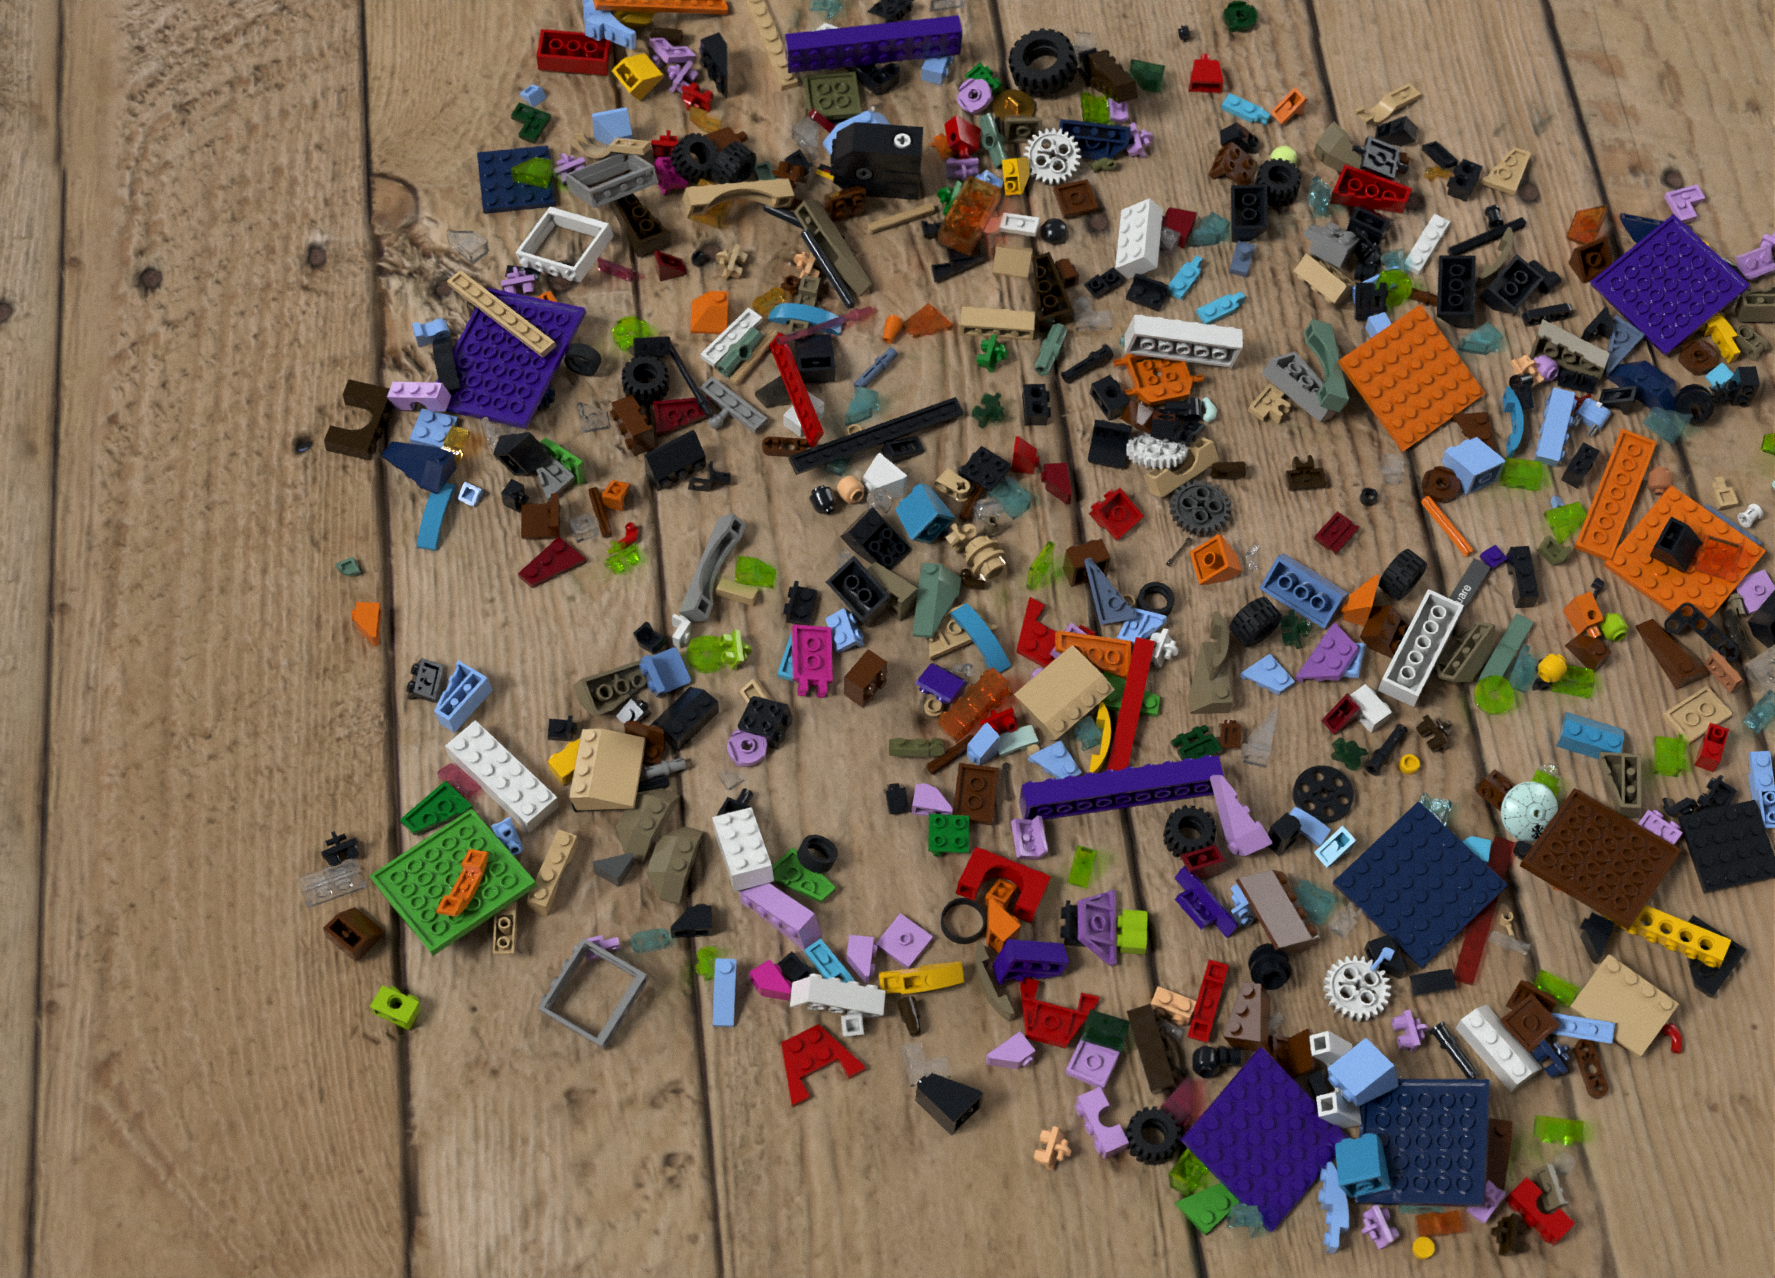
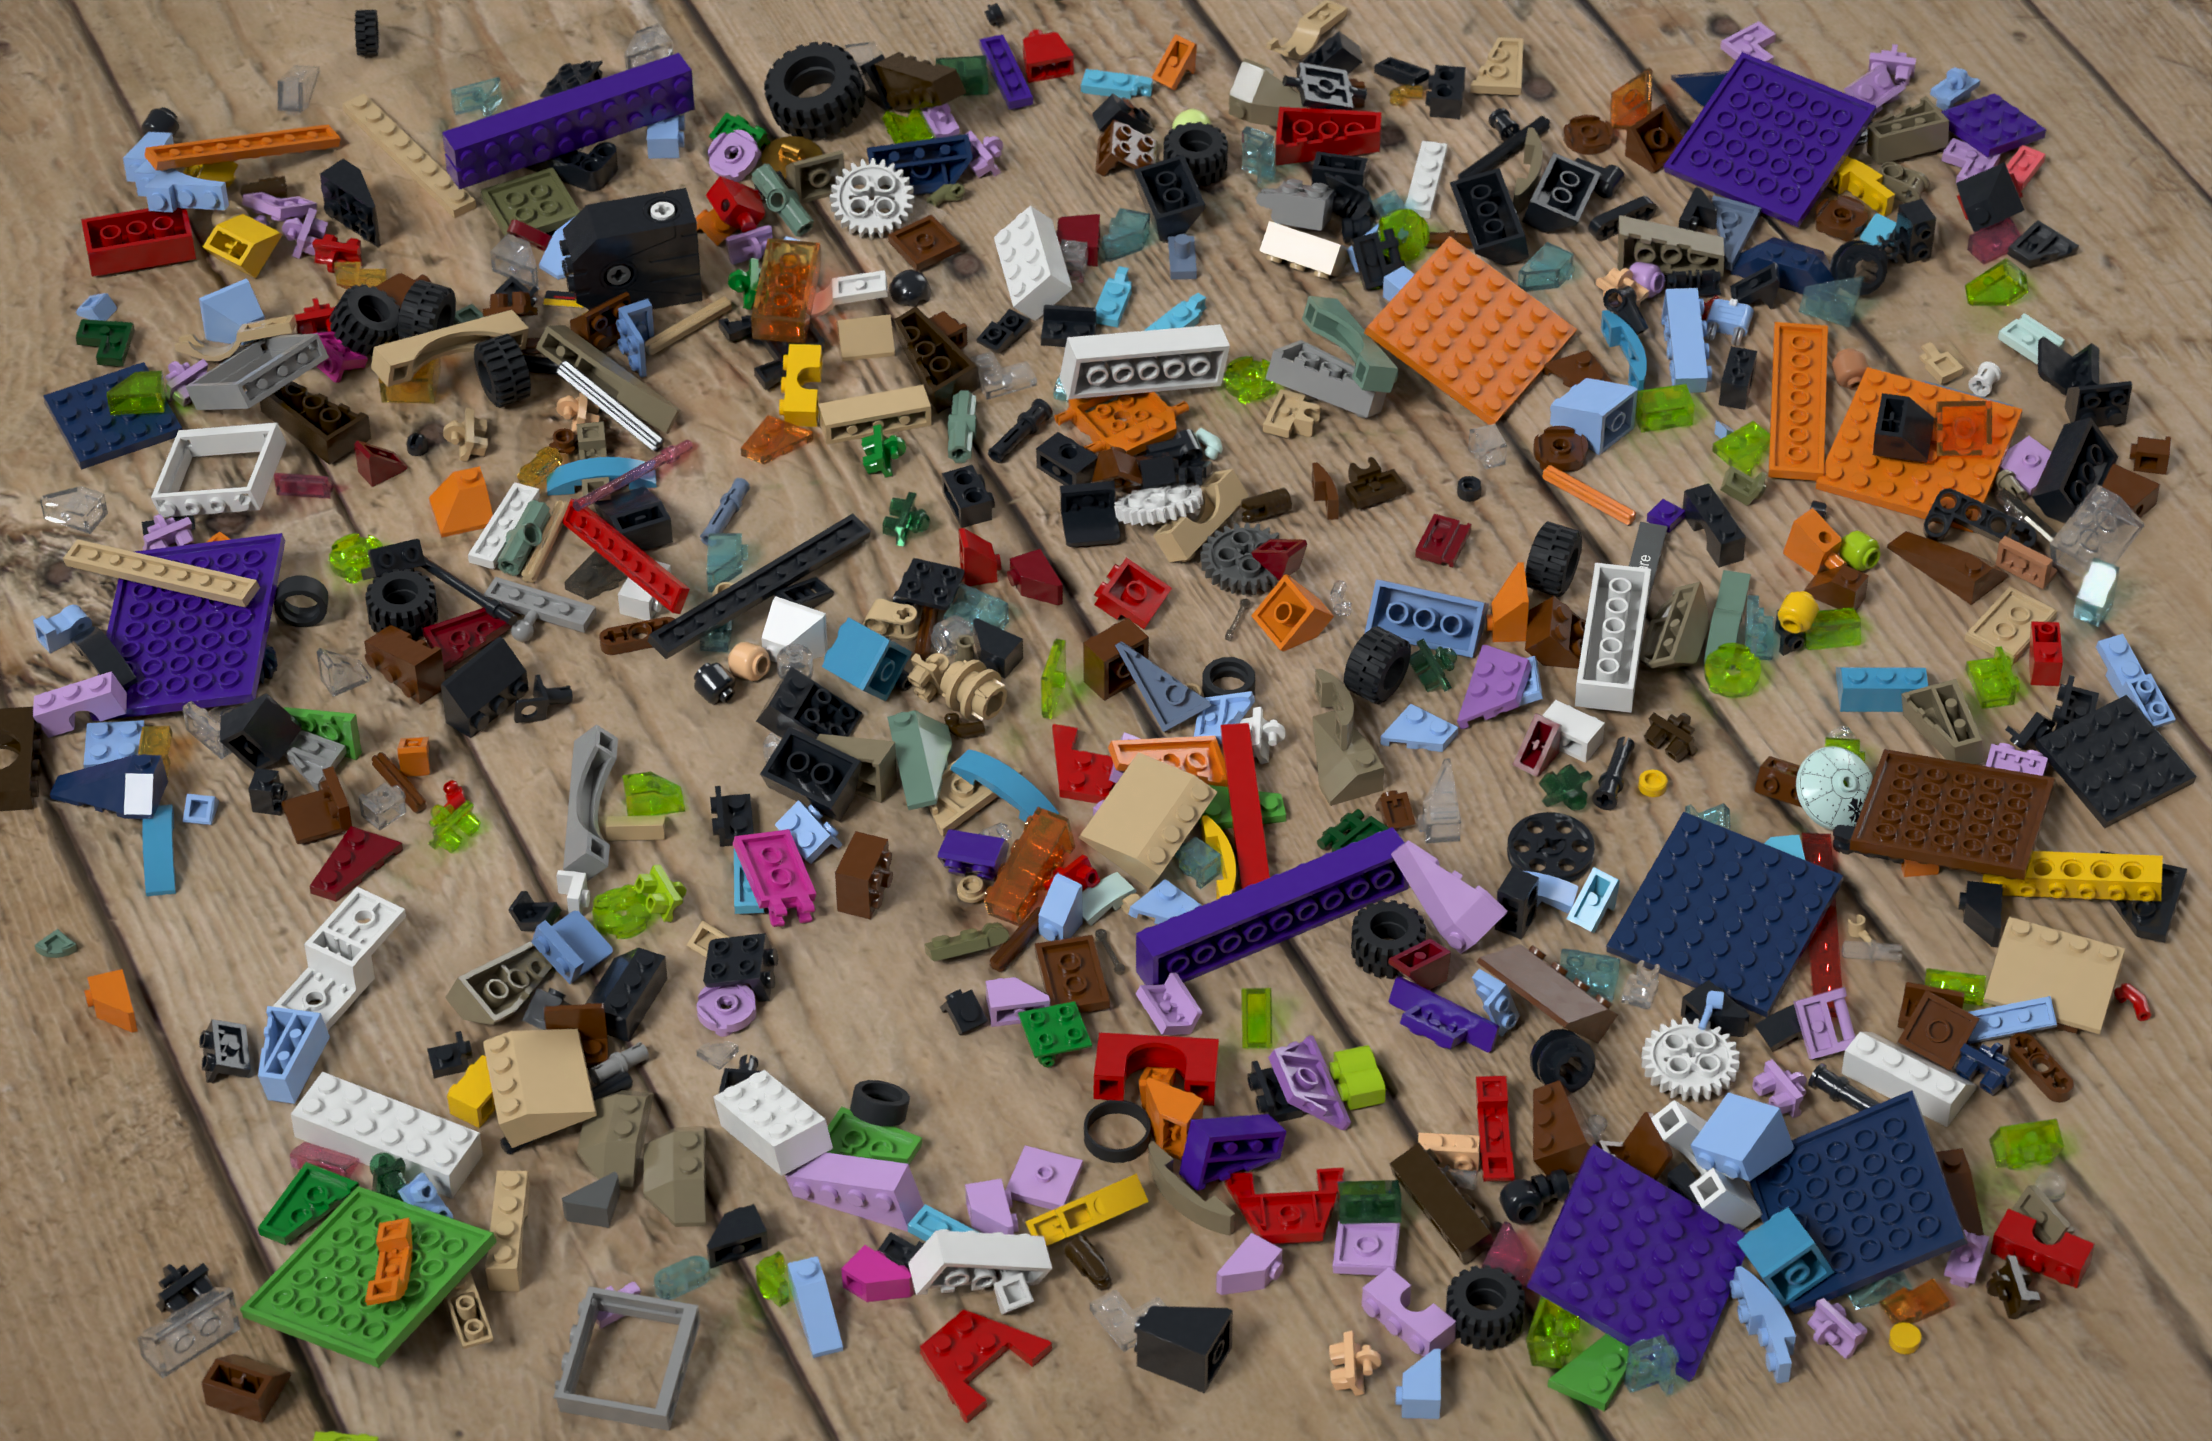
camera: 15 degrees left, 15 degrees down
orange cone [882,315,903,343] -> none
yellow slope [1002,157,1030,196] -> none
none -> white bracket [273,887,406,1031]
none -> clear green hips [369,1152,407,1201]
none -> black tyre [474,334,531,407]
none -> medium blue bracket [616,299,654,378]
none -> yellow arch [779,344,823,427]
none -> black slope [973,618,1023,679]
none -> dark purple plate [979,34,1033,110]
none -> clear neon green plate [1223,356,1276,404]
none -> dark red slope [1251,539,1308,581]
none -> reddish brown slope [1311,462,1339,520]
none -> light blue slope [1395,1349,1441,1419]
none -> reddish brown tile [1563,115,1614,155]
none -> lavender plate [1793,987,1855,1059]

